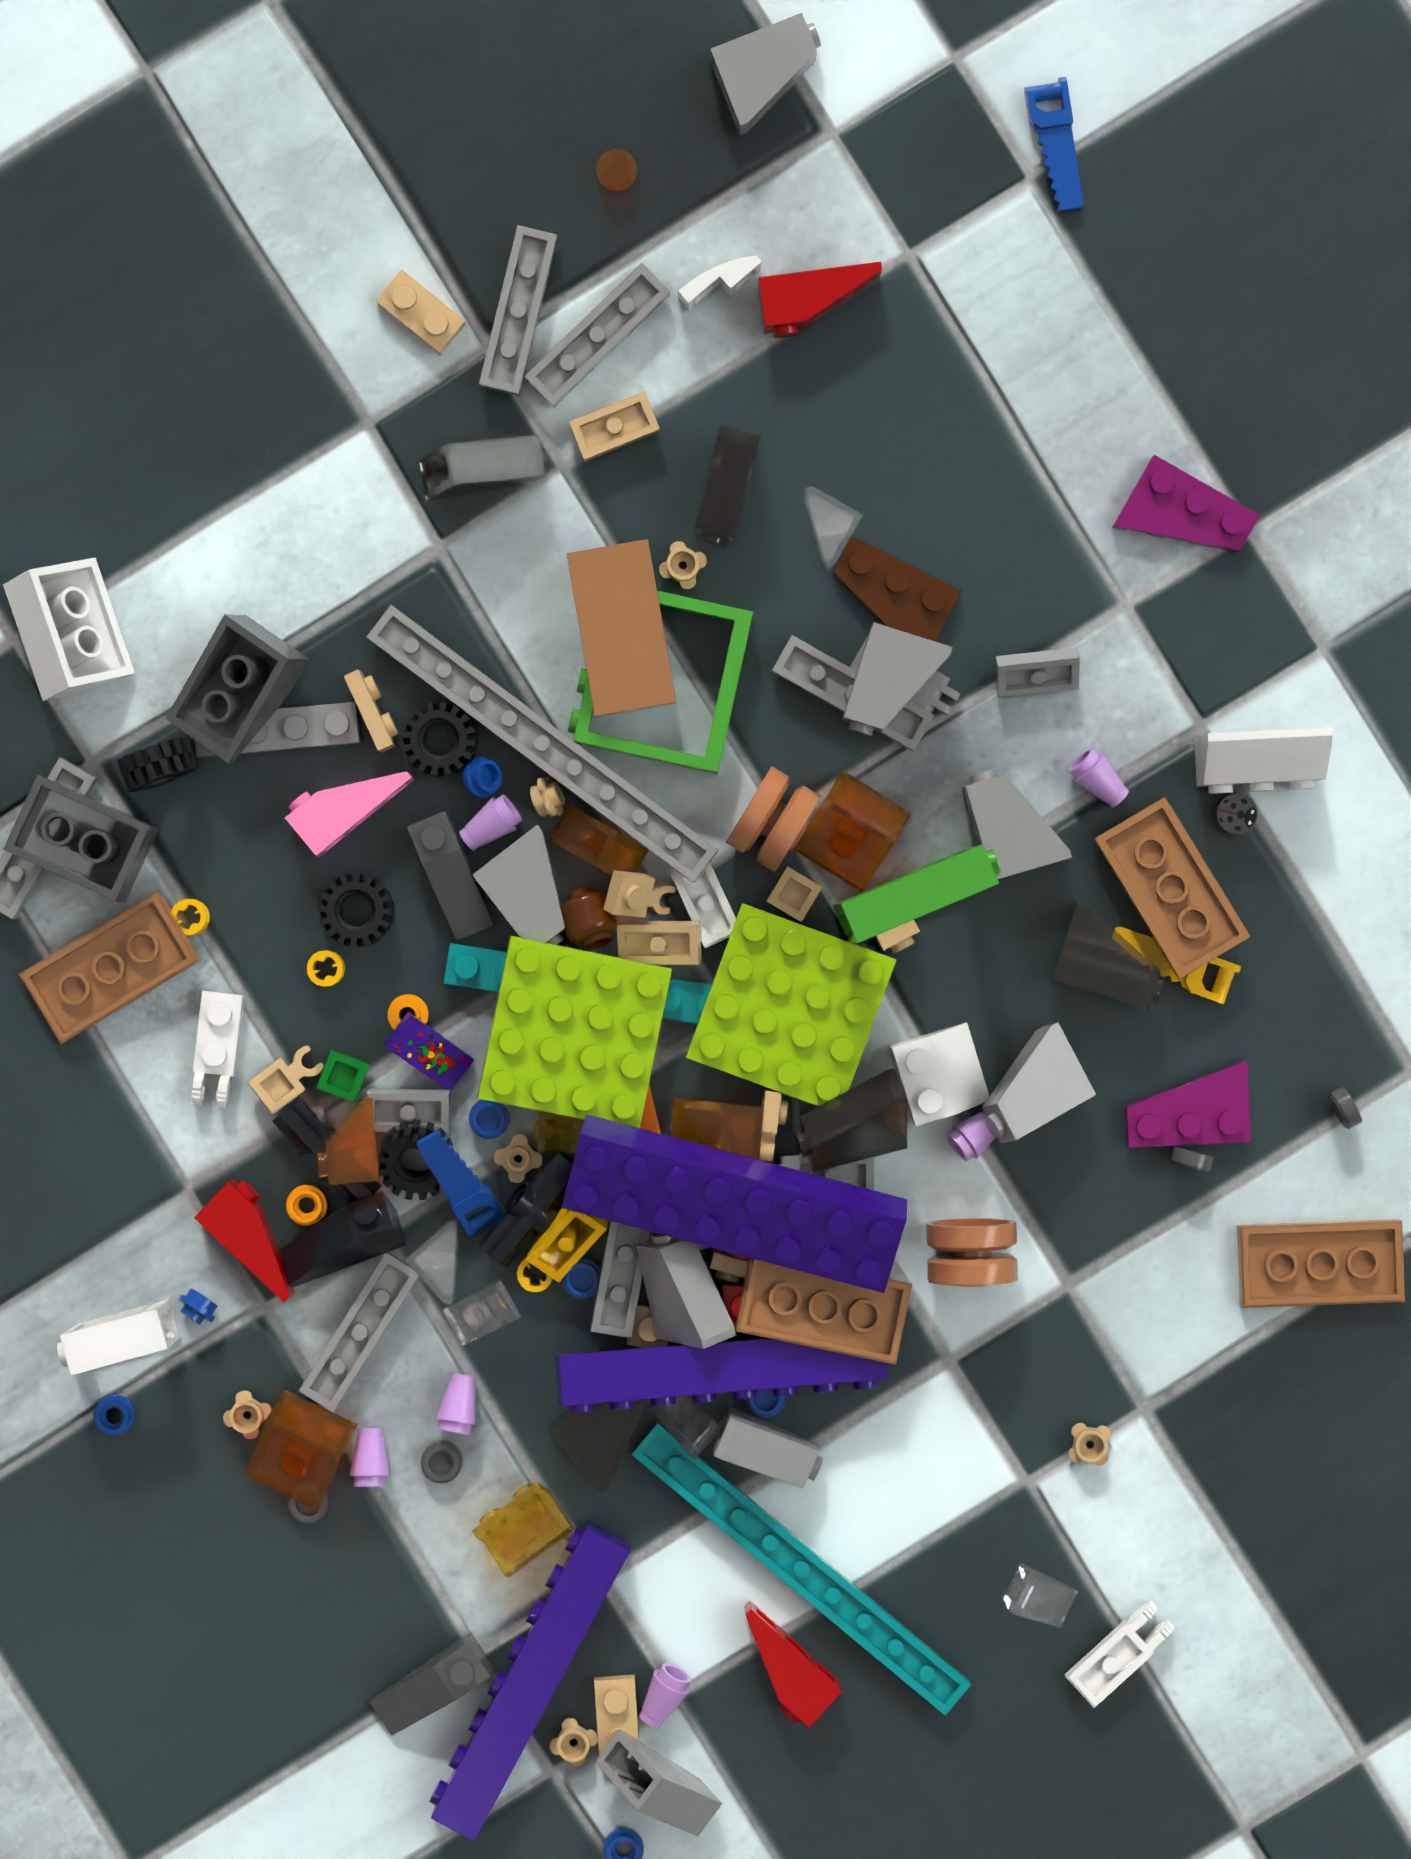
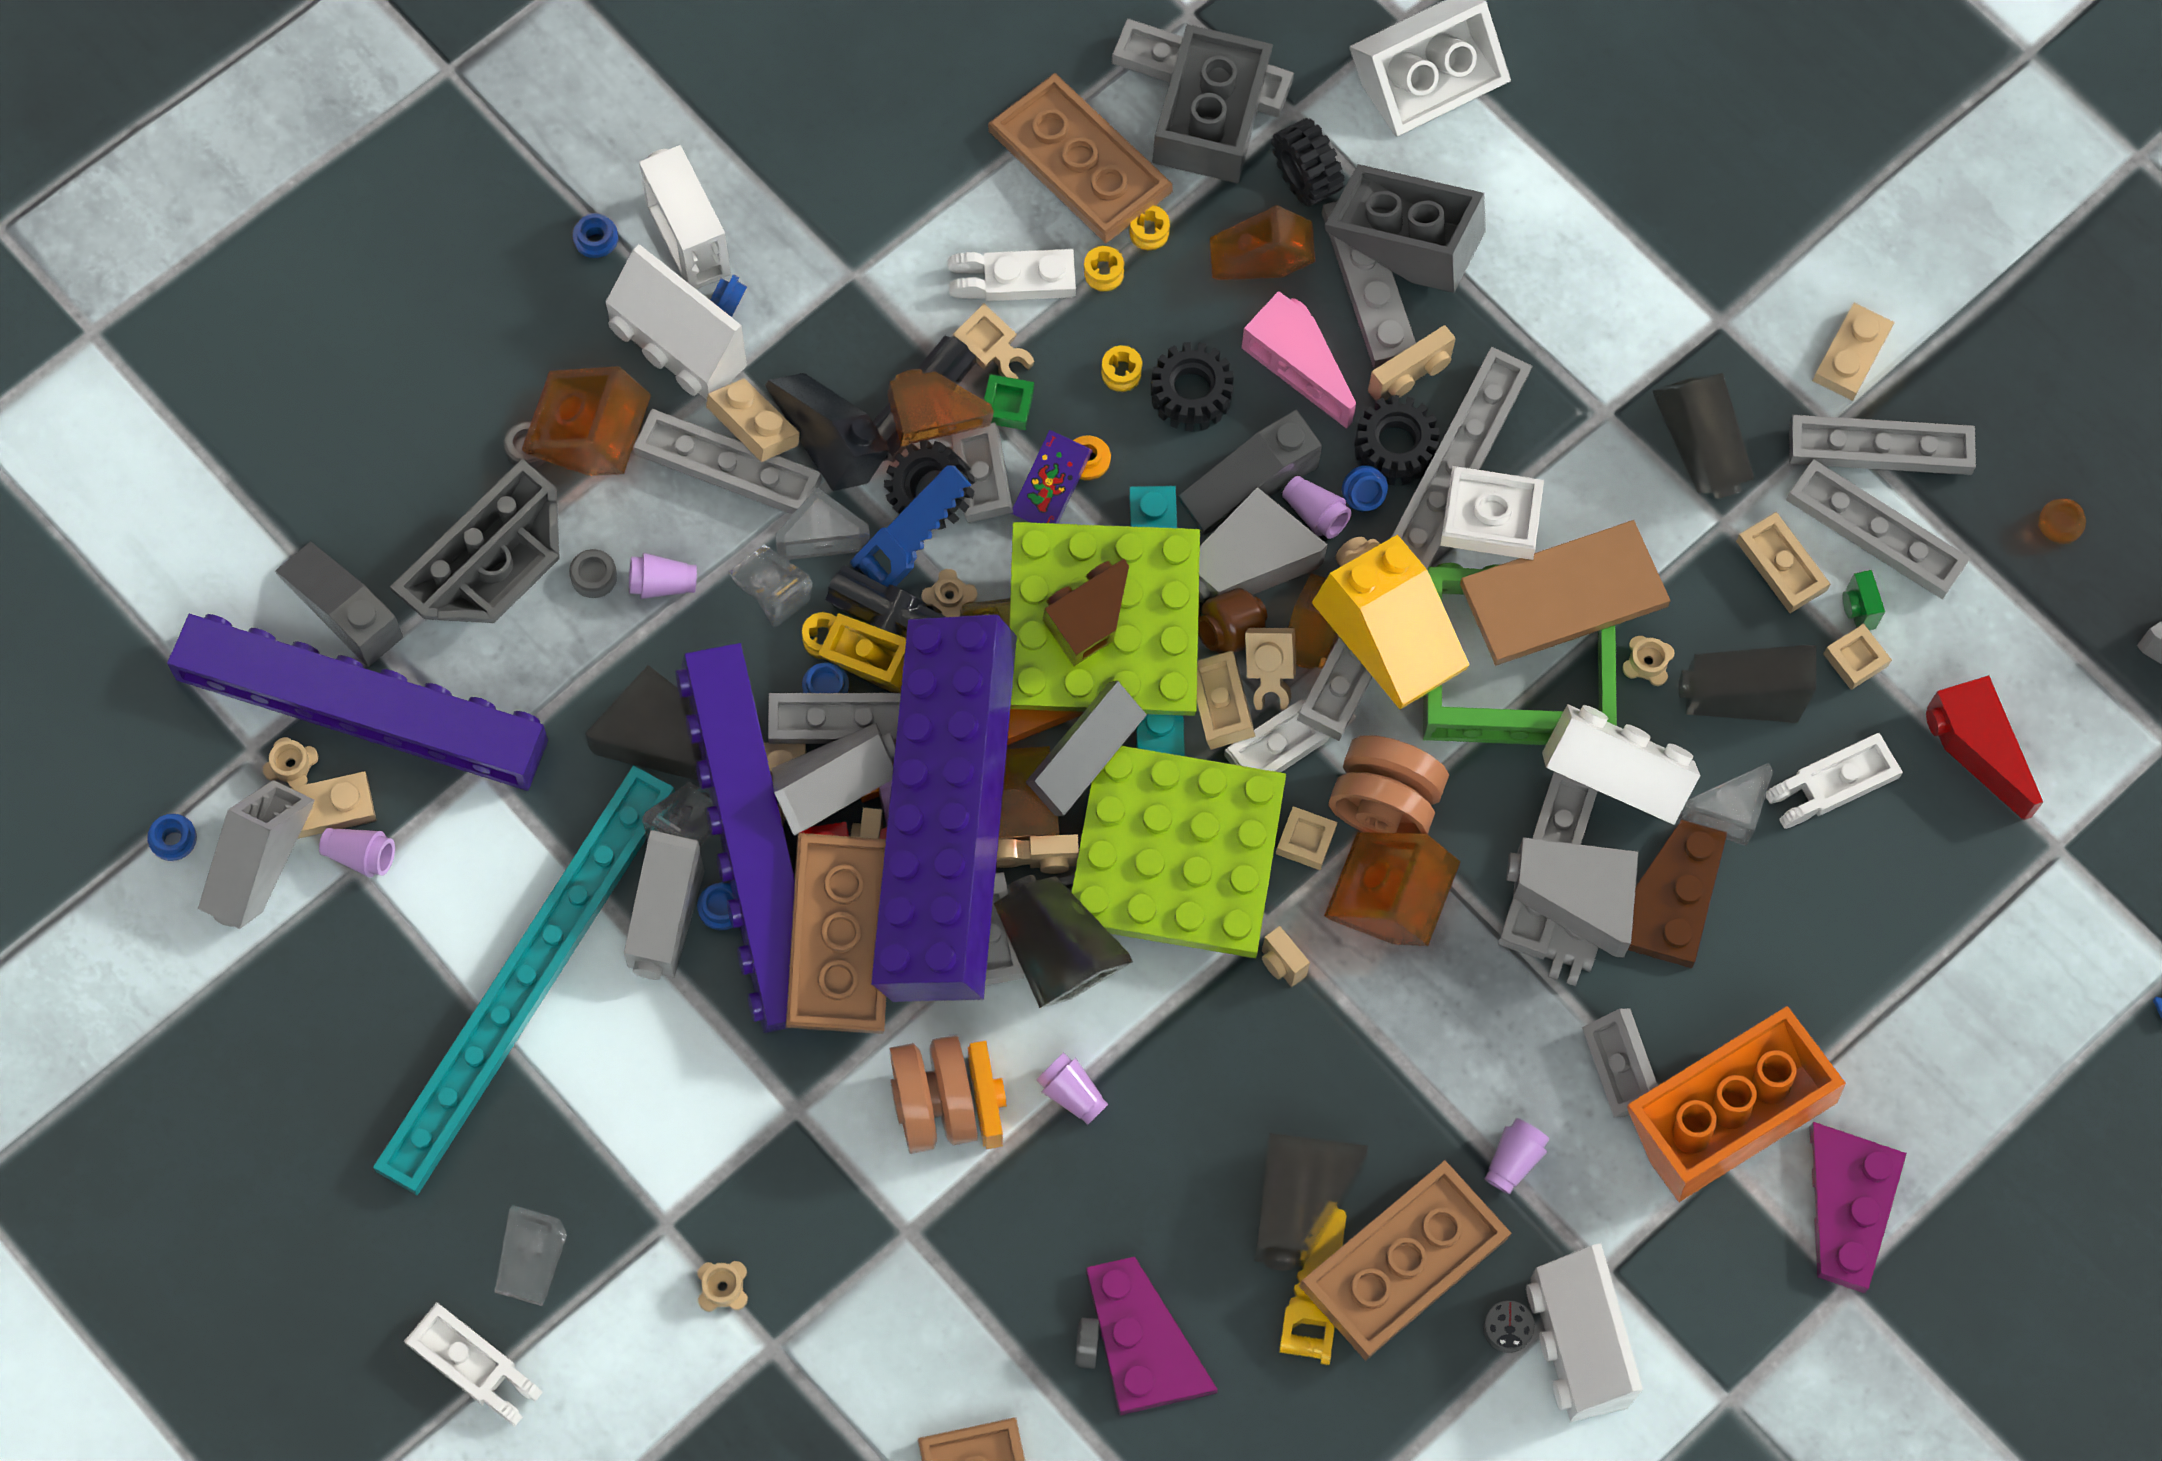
camera: 80 degrees right, 20 degrees down
red slope [194,1179,294,1302] -> none
tan plate [223,1390,272,1439] -> none
light orange plate [286,1184,328,1226] -> none
lavender cone [349,1428,390,1487] -> none
blue plate [469,1099,510,1139] -> none
clear yellow bracket [472,1483,574,1578] -> none
white slope [678,255,762,311] -> none
red slope [745,1601,842,1728] -> none
bright green window [833,844,1002,943] -> none
white slope [889,1022,989,1126] -> none
light grey slope [962,770,1072,879] -> none
slope [982,1022,1096,1143] -> none
none -> dark grey wedge [390,459,560,623]
none -> white slope [606,244,747,400]
none -> tan plate [706,378,800,462]
none -> light orange plate [967,1041,1007,1149]
none -> tile [1026,681,1147,816]
none -> reddish brown slope [1043,559,1129,666]
none -> yellow bush [1084,246,1124,291]
none -> clear orange slope [1210,205,1316,280]
none -> yellow slope [1312,534,1470,709]
none -> white plate [1440,466,1544,560]
none -> white brick [1542,704,1700,825]
none -> orange slope [1627,1006,1846,1202]
none -> white hinge [1765,733,1903,829]
none -> tan plate [1823,624,1892,690]
none -> green plate [1842,570,1885,631]

